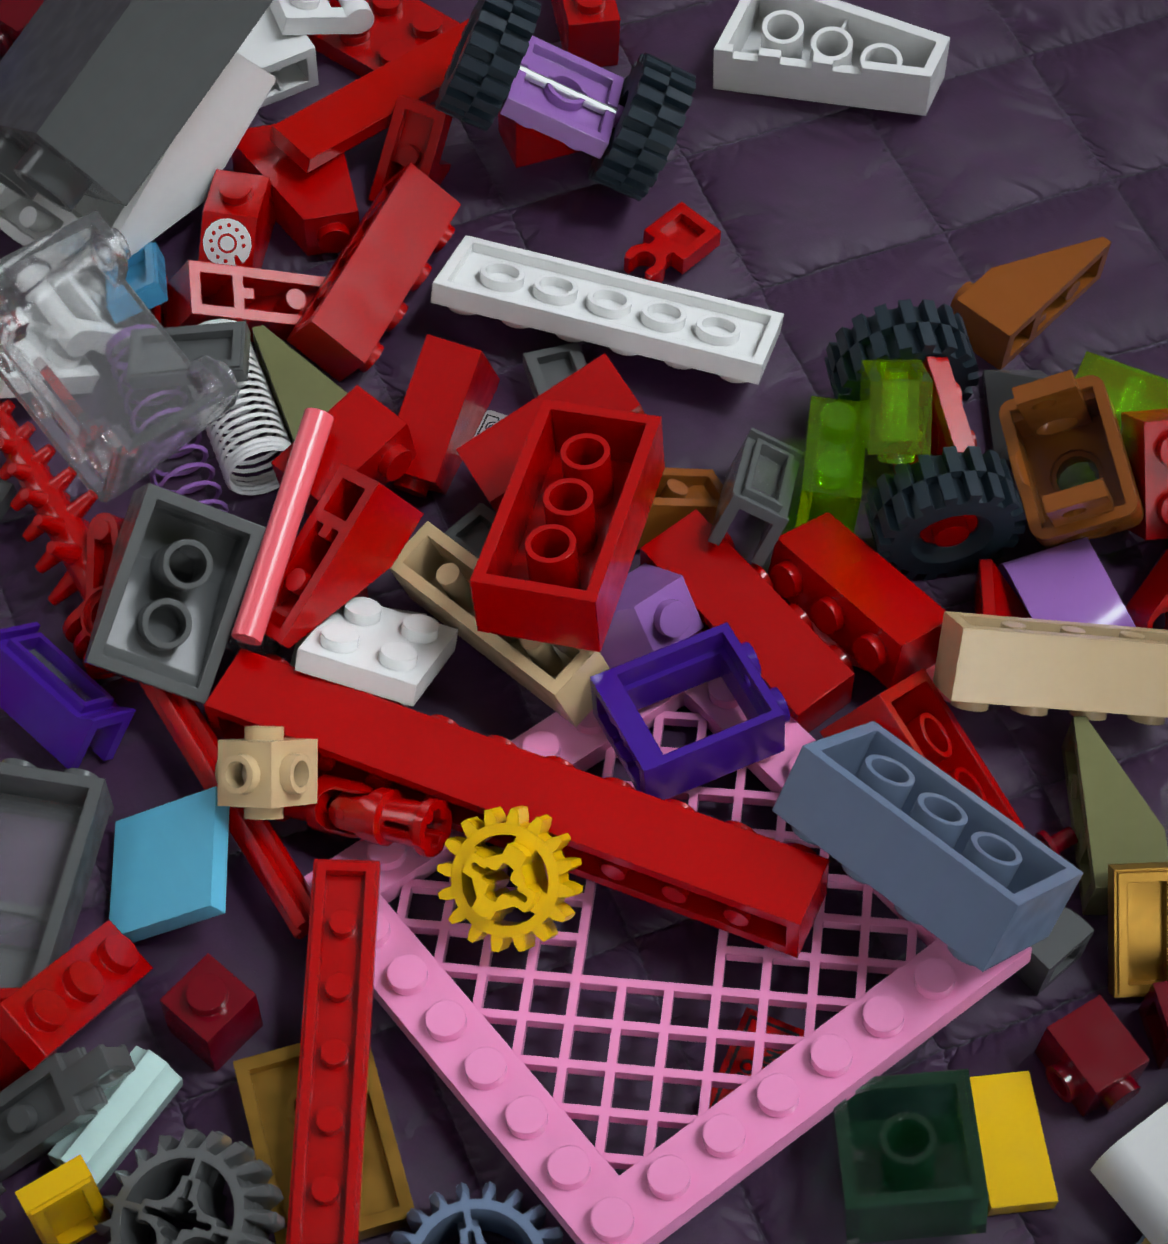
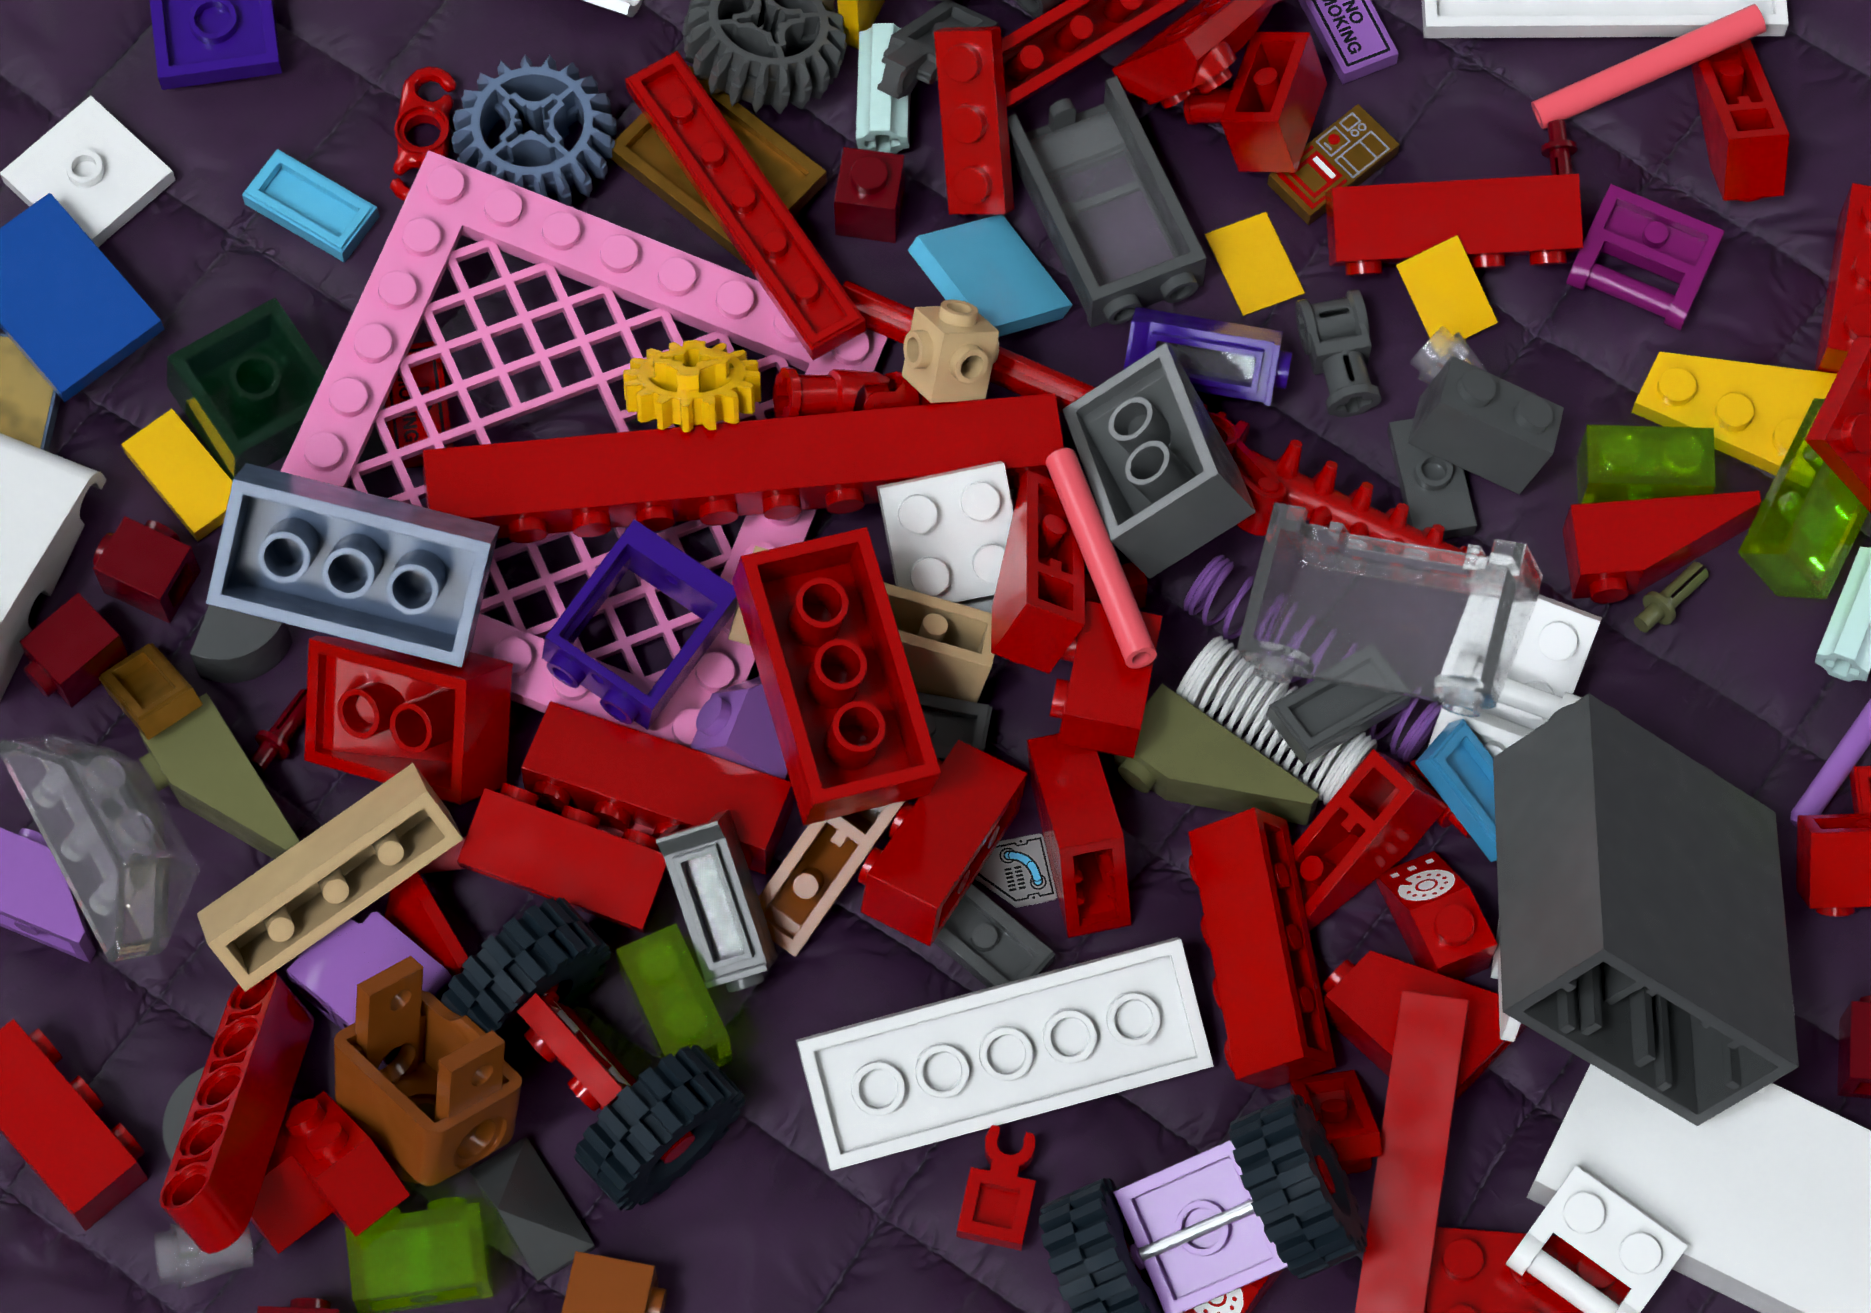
camera: 150 degrees right, 10 degrees up
clear neon green brick [859,360,933,464] -> none

